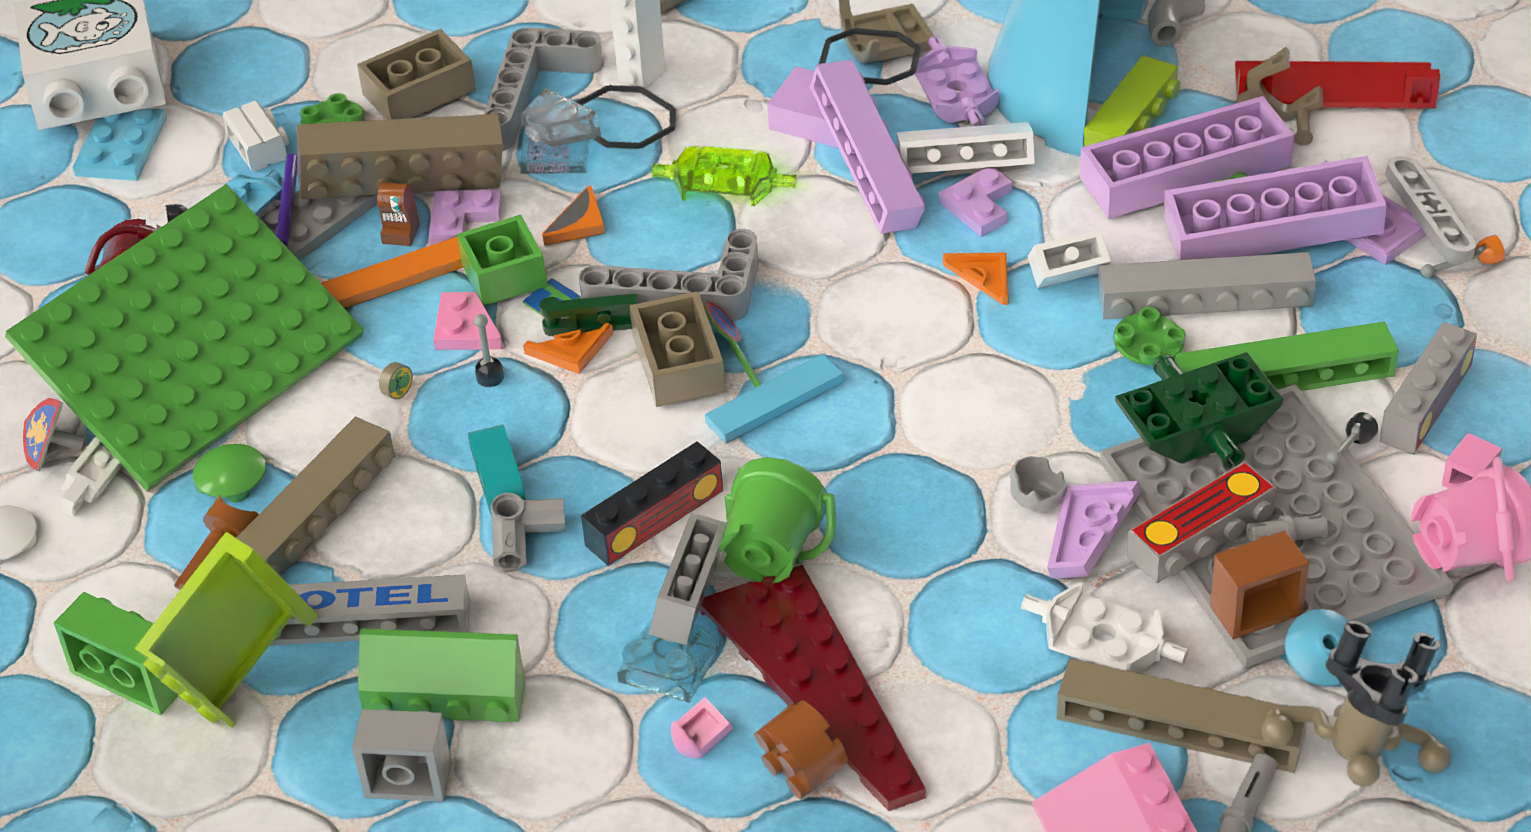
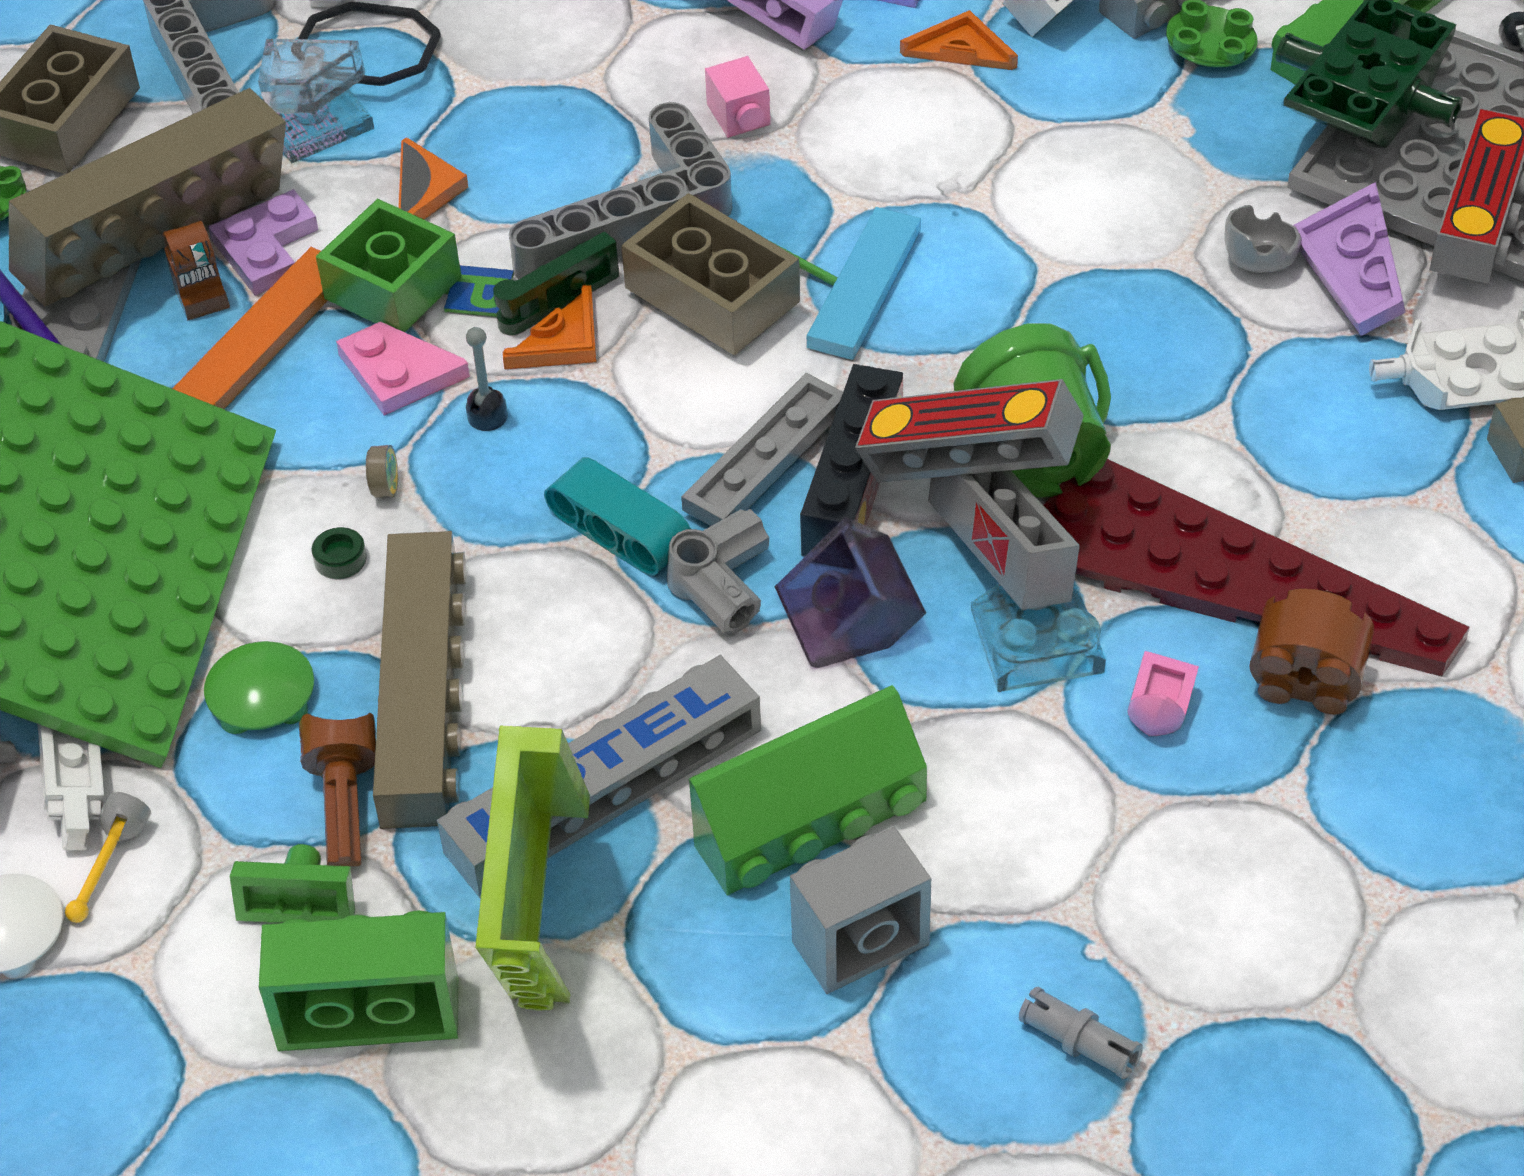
camera: 35 degrees left, 5 degrees up
clear neon green plate [651,145,797,206] -> none
none -> hinge [65,792,151,923]
none -> bright green tile [229,844,356,923]
none -> dark green tile [311,527,367,579]
none -> light grey plate [681,373,843,526]
none -> bright pink brick [705,56,770,138]
none -> clear purple slope [774,517,926,668]
none -> brick [855,379,1084,483]

